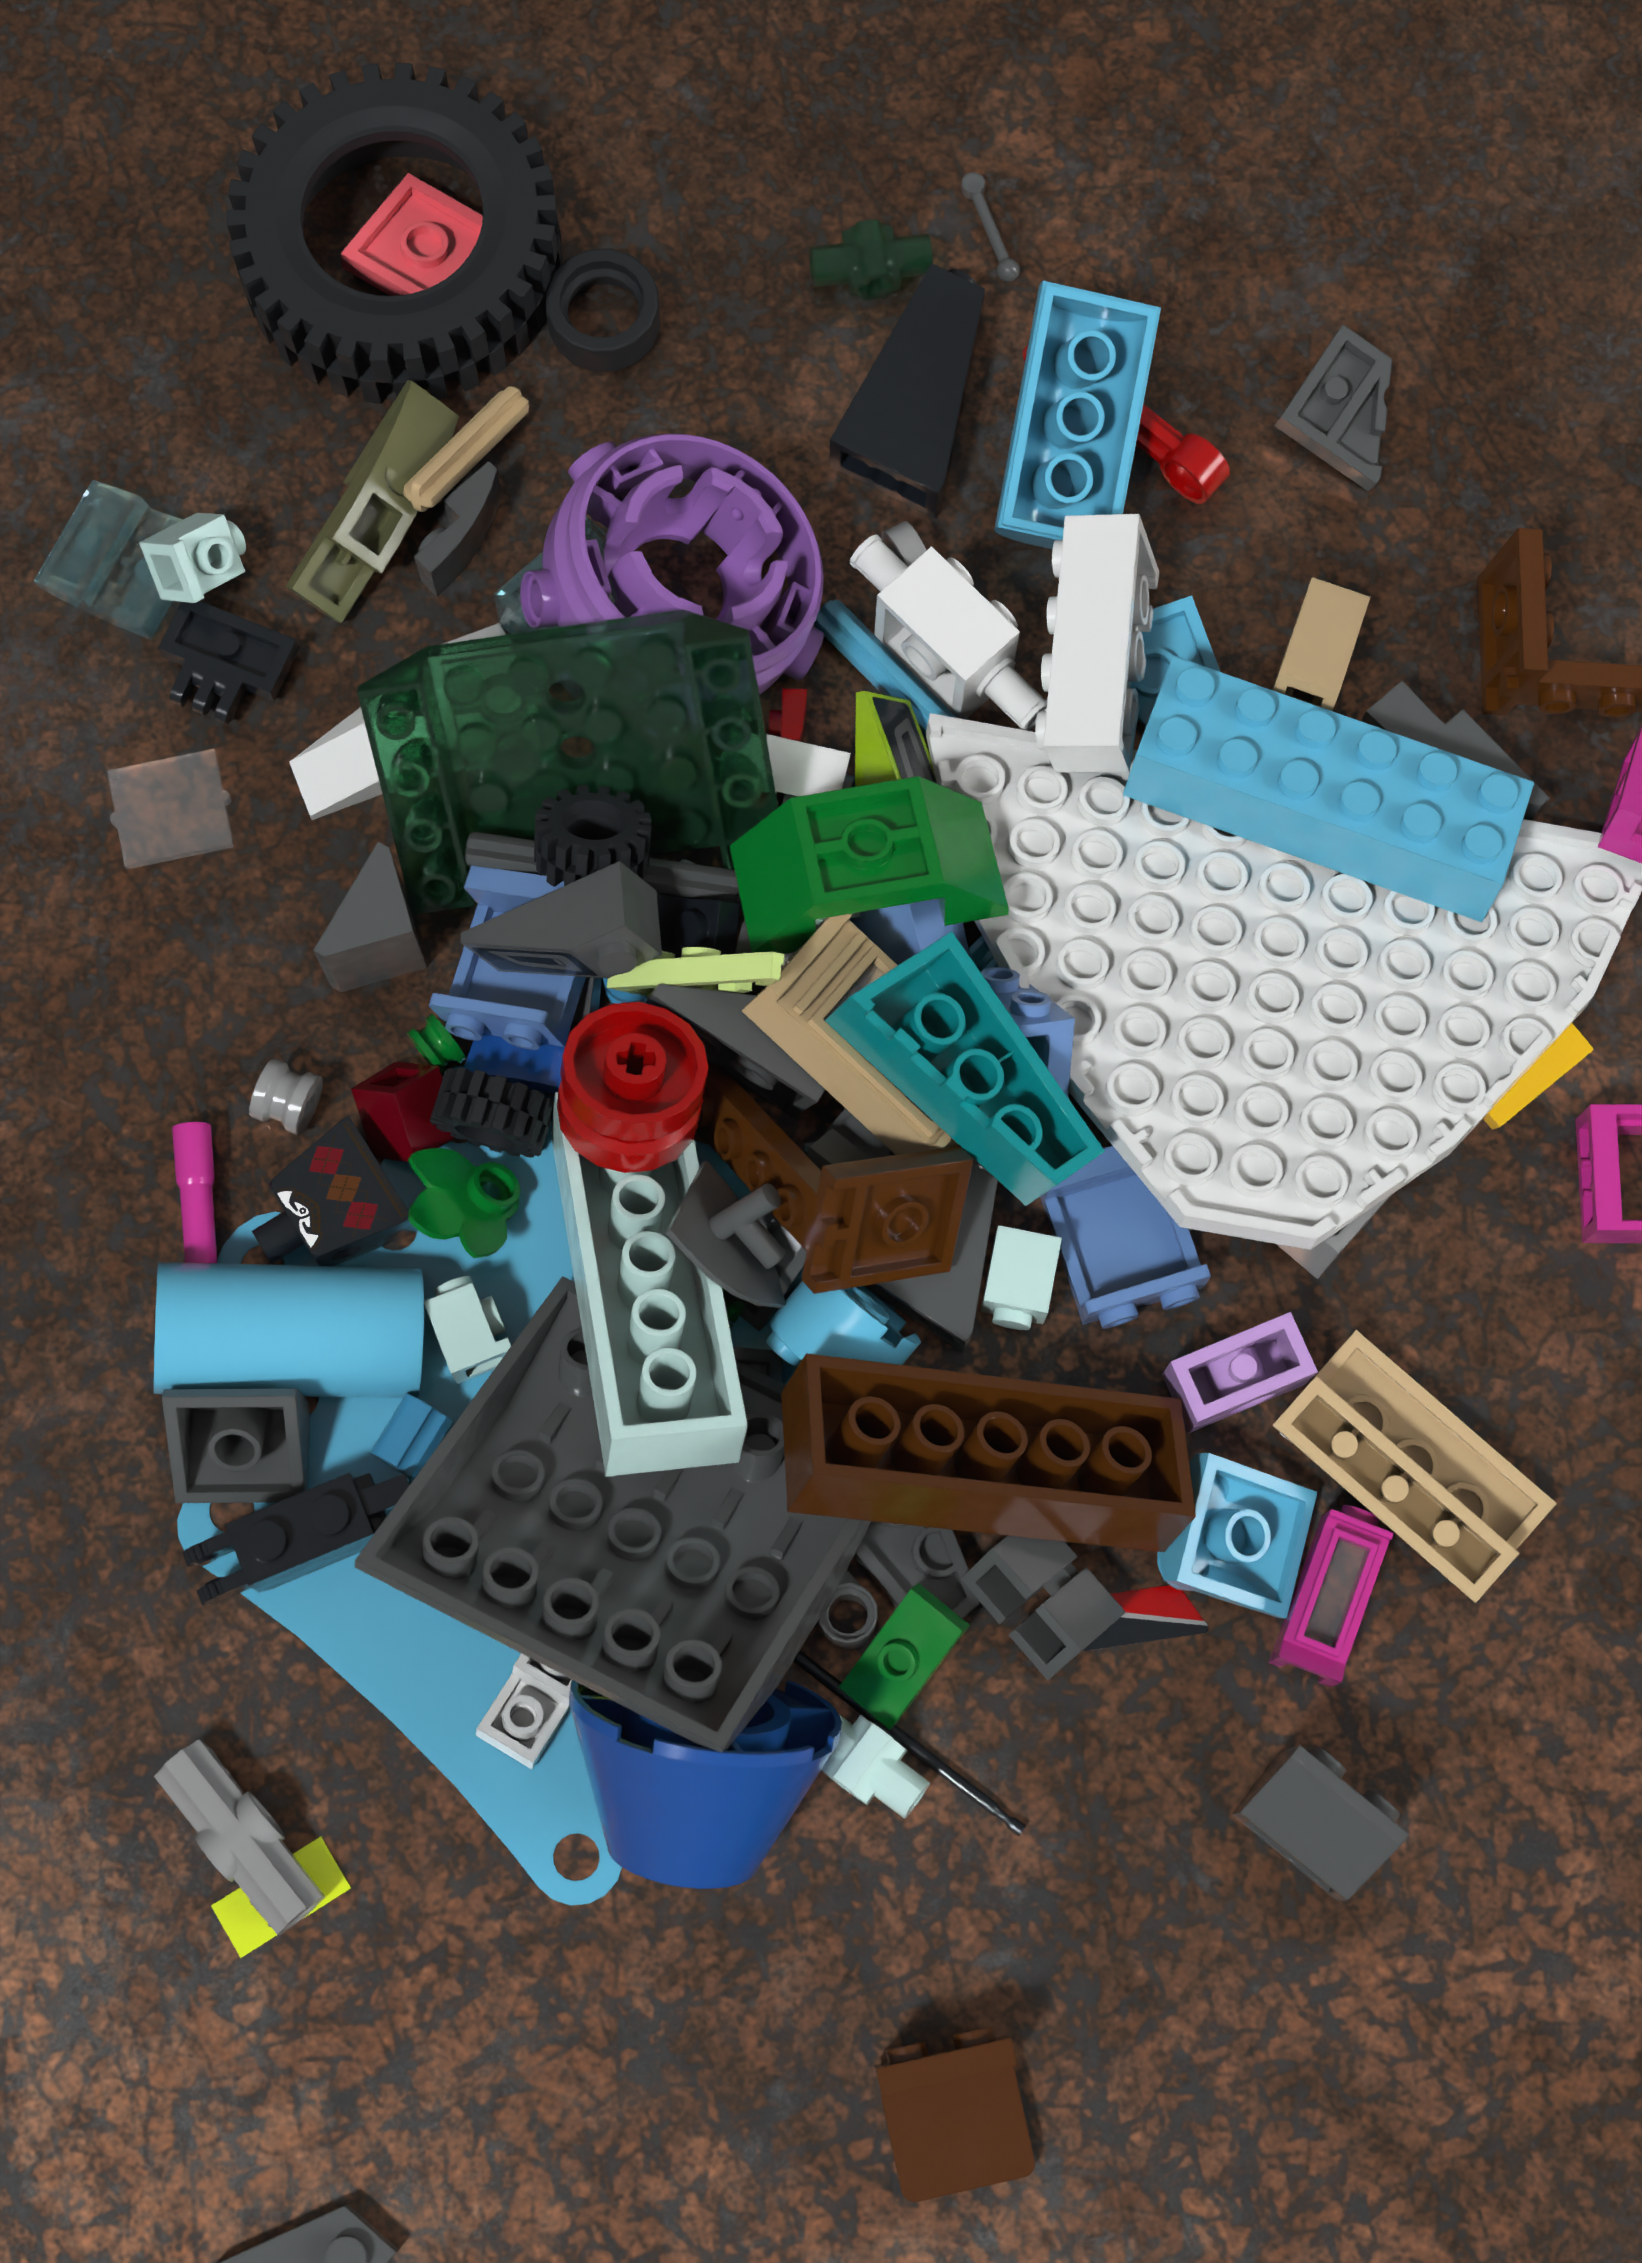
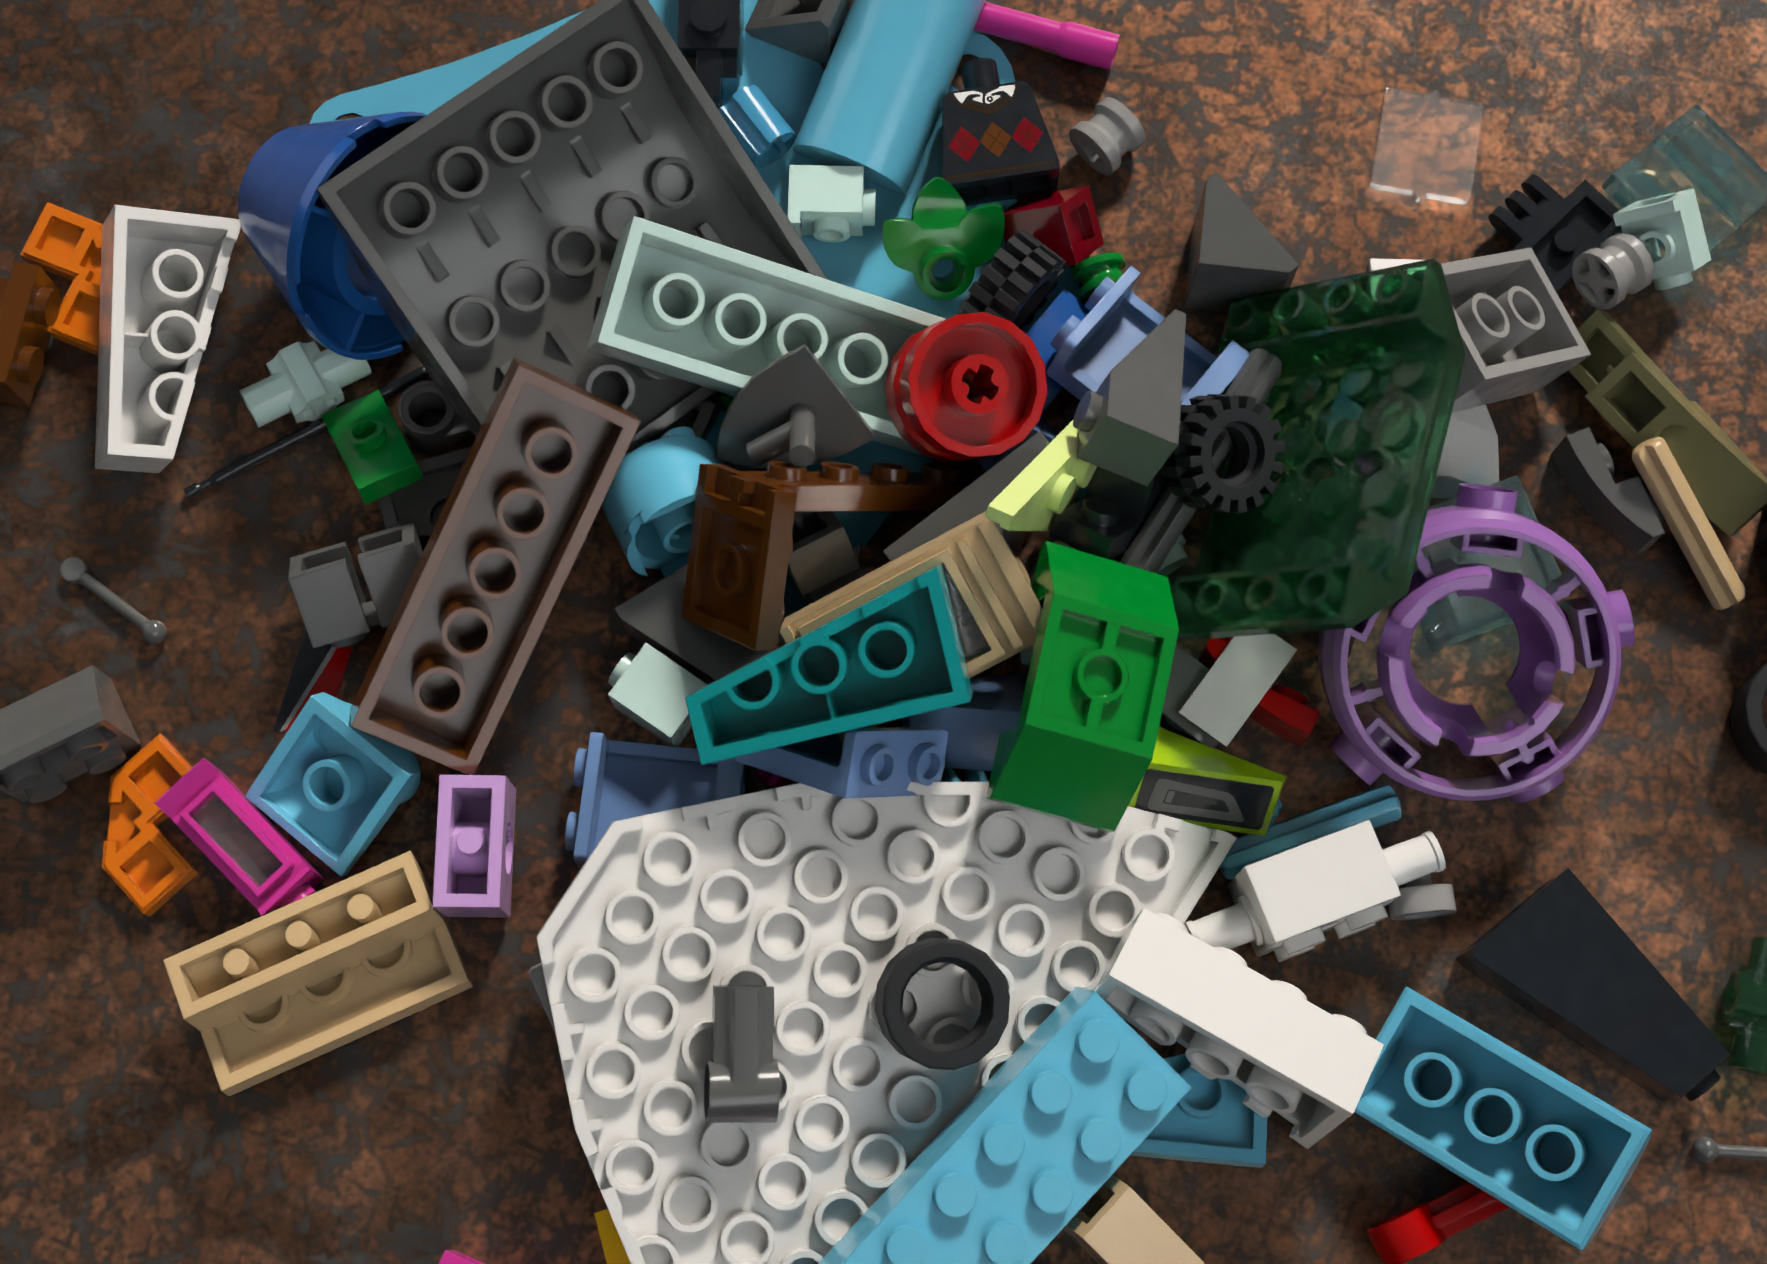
camera: 115 degrees right, 0 degrees up
none -> orange tile [20,202,103,356]
none -> dark grey hinge [60,557,167,644]
none -> white wedge [95,205,241,473]
none -> orange tile [102,733,199,917]
none -> dark grey piece [704,985,780,1123]
none -> black tyre [875,938,1010,1070]
none -> light grey brick [1370,248,1591,418]
none -> light grey wheel [1572,232,1654,310]

